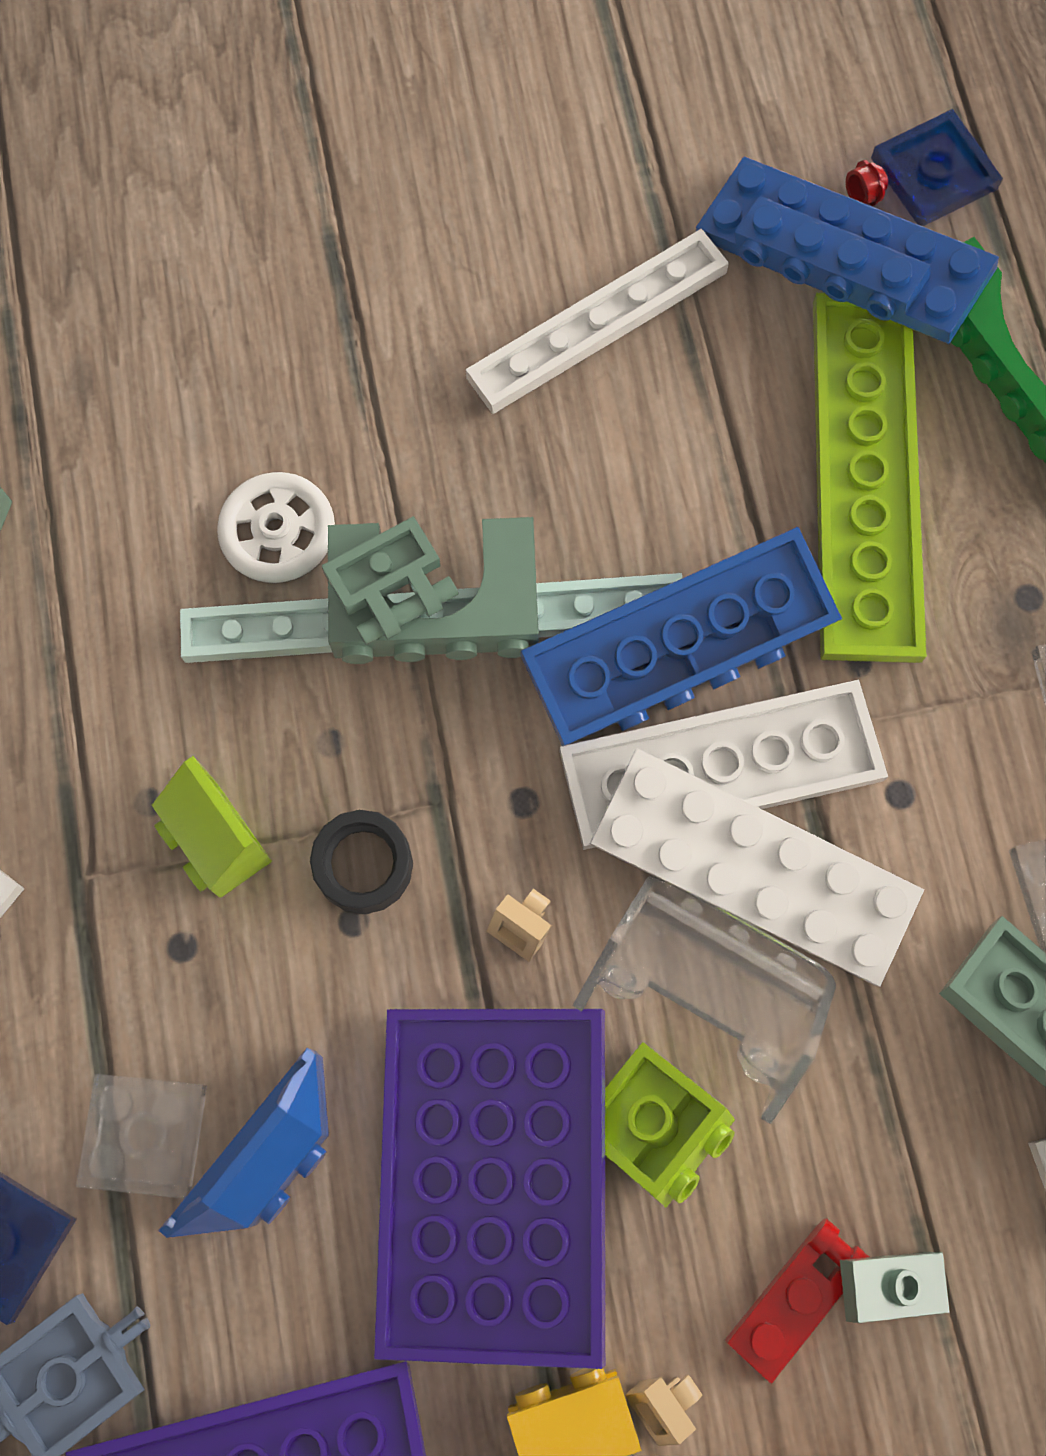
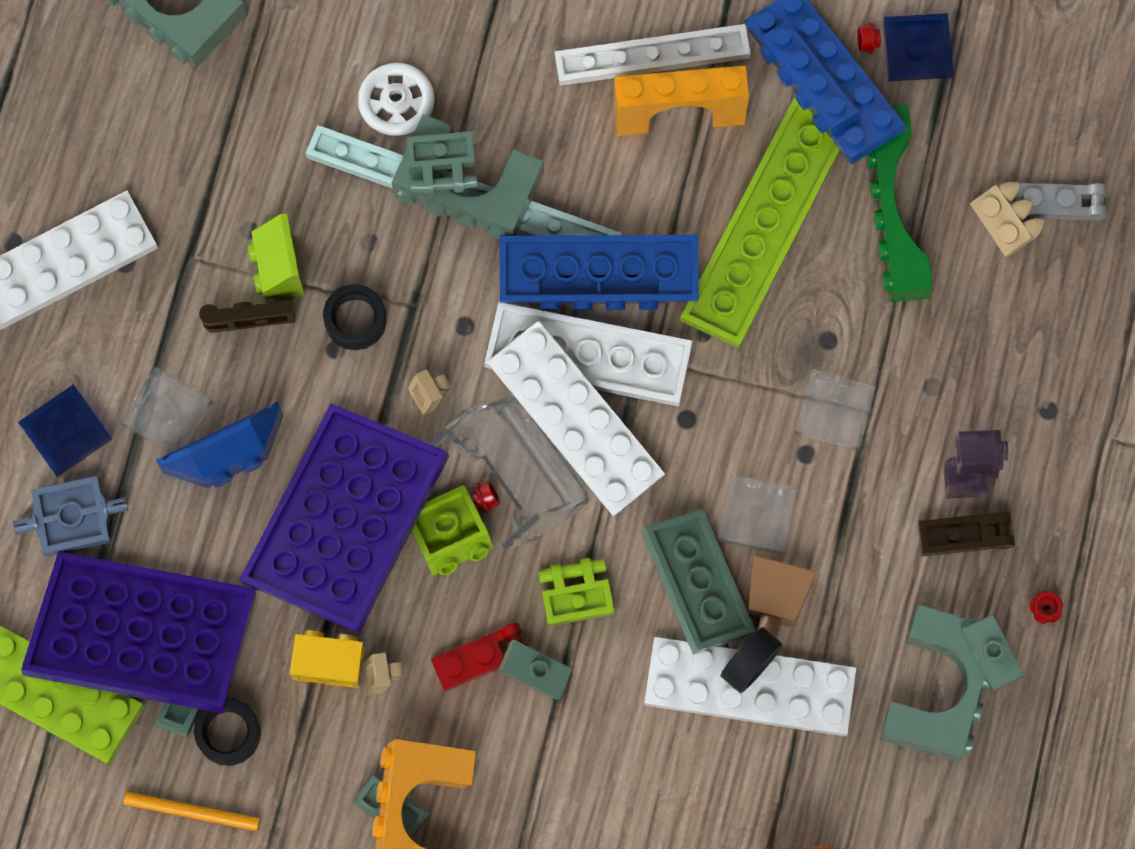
camera: 25 degrees right, 0 degrees up
none -> dark brown plate [199,298,295,333]
none -> red plate [471,481,500,513]
none -> lime plate [538,558,615,627]
none -> light orange arch [614,66,749,136]

